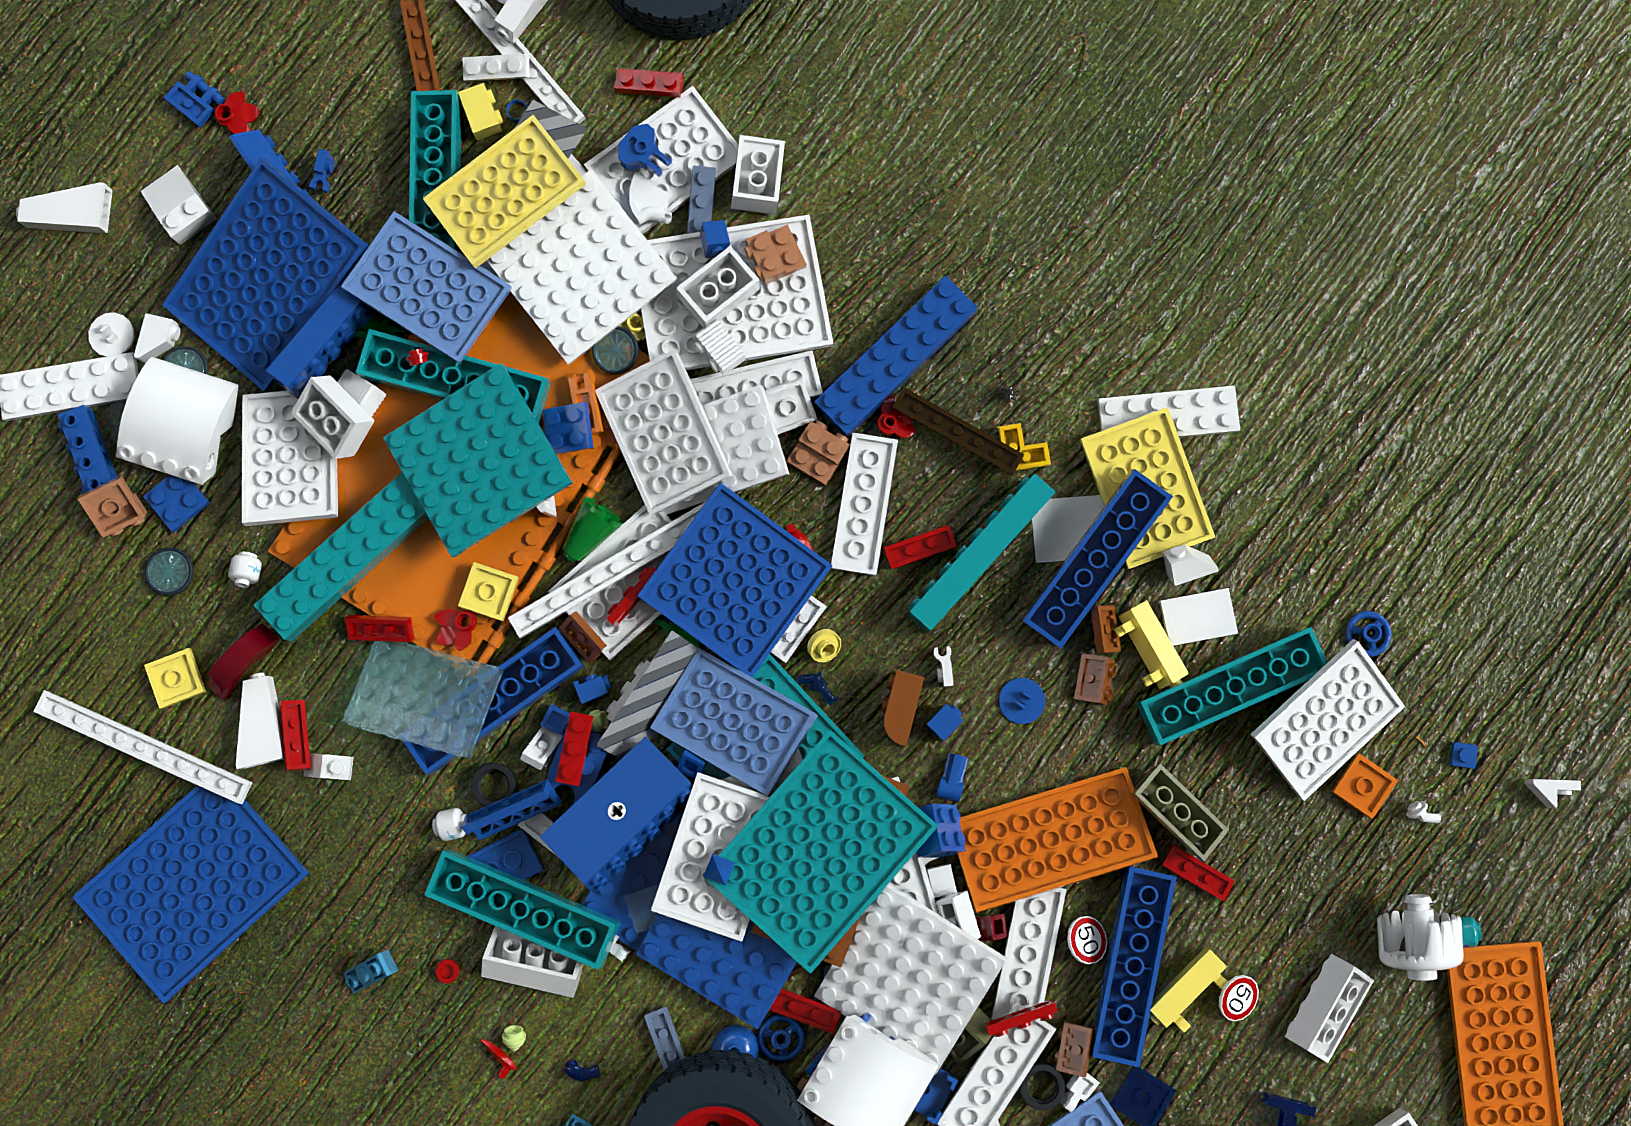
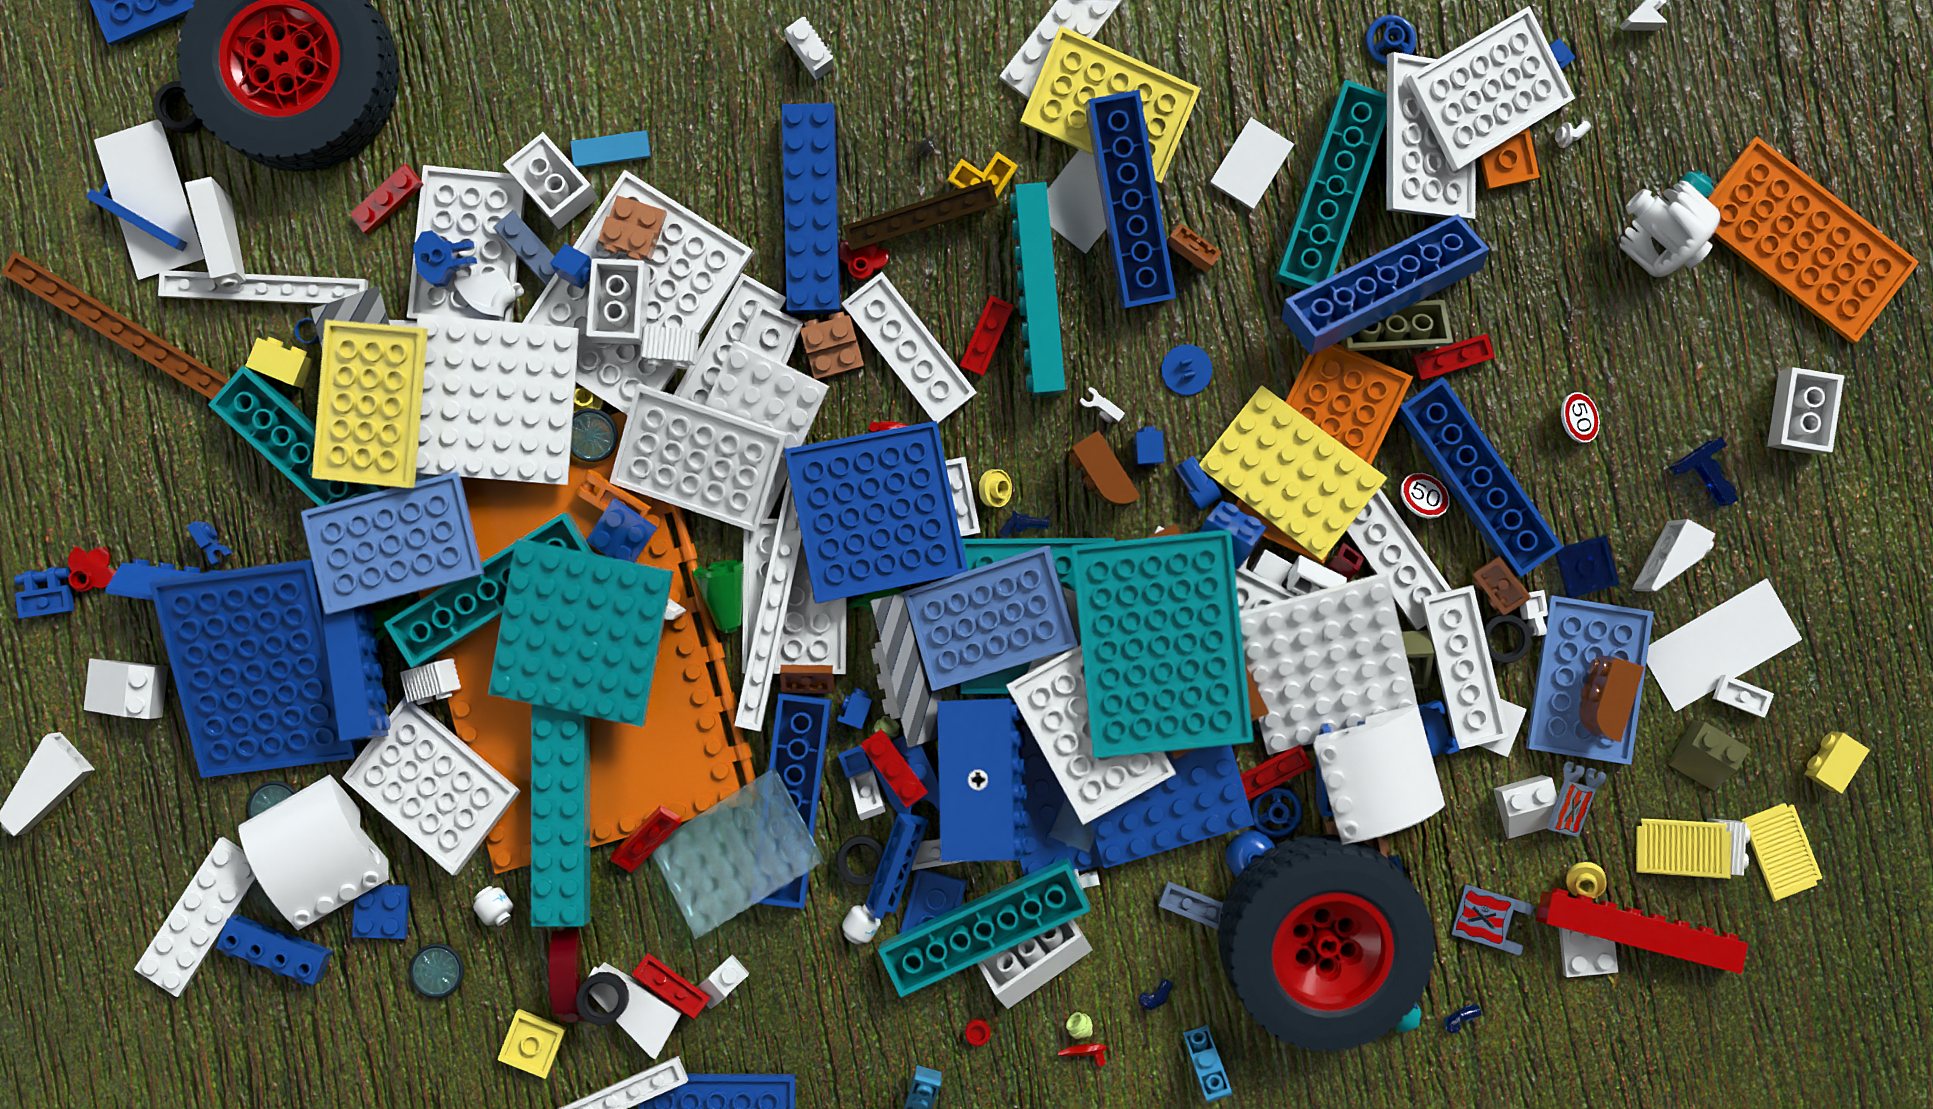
camera: 50 degrees left, 5 degrees up
nougat plate [78,476,147,538] -> none
white piece [88,313,135,357] -> none
white slope [134,313,180,363] -> none
white brick [291,376,375,459] -> none
red plate [405,348,429,366] -> none
red plate [434,608,477,651] -> none
light yellow plate [458,562,519,622] -> none
white plate [463,53,530,82] -> none
red plate [606,566,656,627] -> none
blue plate [677,749,706,779] -> none
blue slope [703,854,735,886] -> none
red plate [985,999,1058,1037] -> none
dark orange bracket [1074,653,1117,705] -> none
light yellow brick [1114,601,1189,689] -> none
light yellow brick [1149,947,1228,1033] -> none
white slope [1163,544,1218,586] -> none
white slope [1285,954,1374,1063] -> none
none -> dark azure tile [570,130,651,168]
none -> black tyre [576,972,629,1025]
none -> white brick [784,17,835,80]
none -> light yellow plate [1199,385,1387,561]
none -> blue brick [1282,214,1489,355]
none -> white plate [1406,6,1575,171]

